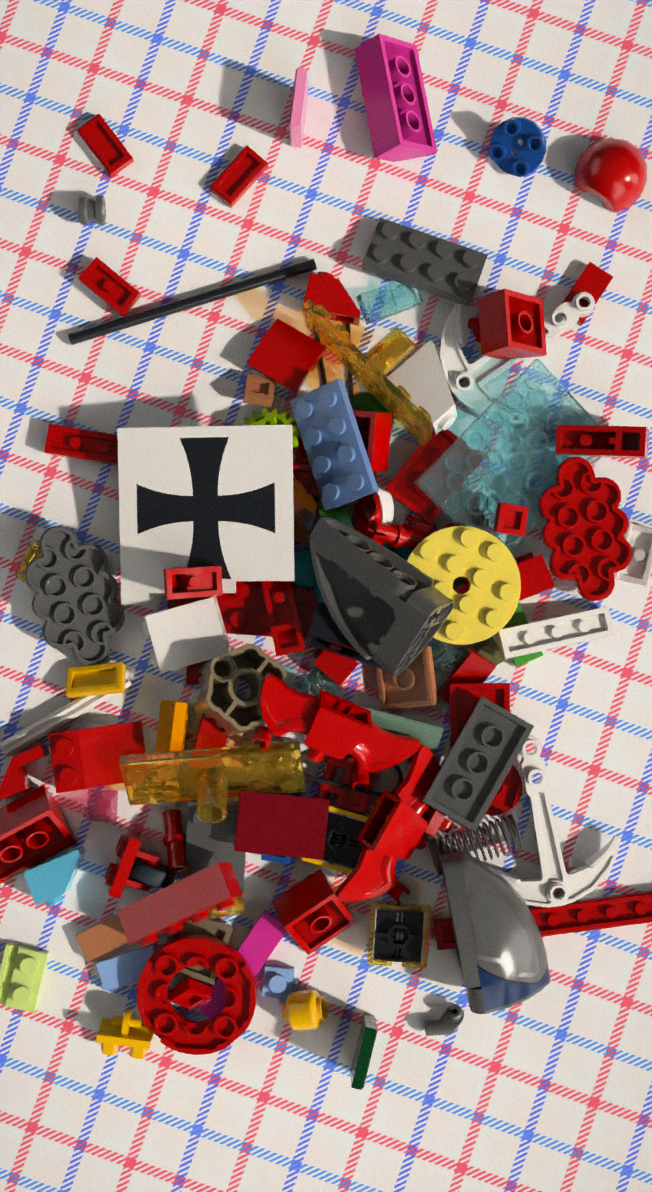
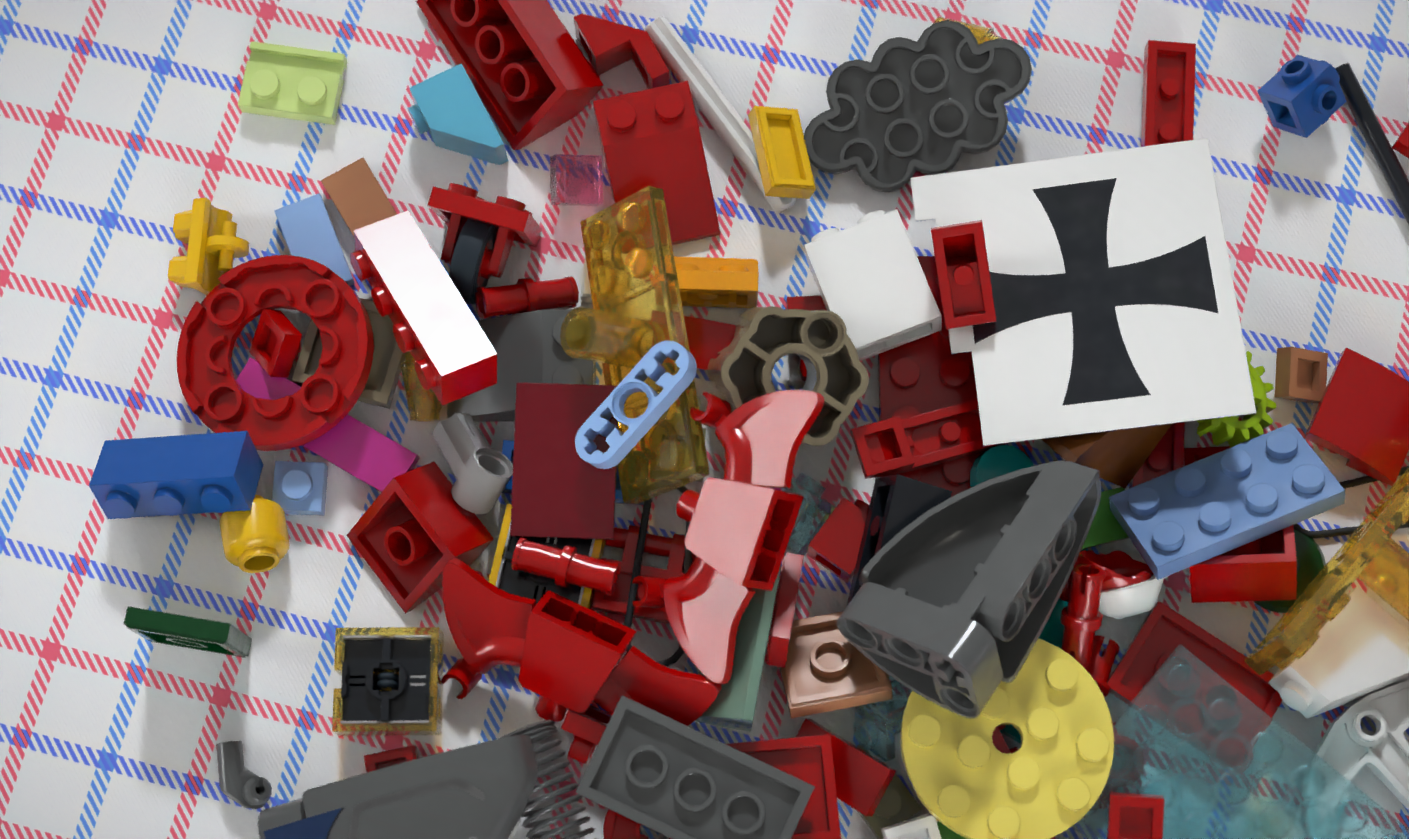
camera: 85 degrees right, 10 degrees down
none -> blue brick [89,431,264,519]
none -> light grey piece [432,413,513,515]
none -> red pin [512,538,620,596]
none -> light blue beam [575,340,697,469]
none -> red tile [765,552,804,668]
none -> blue brick [1258,55,1347,138]

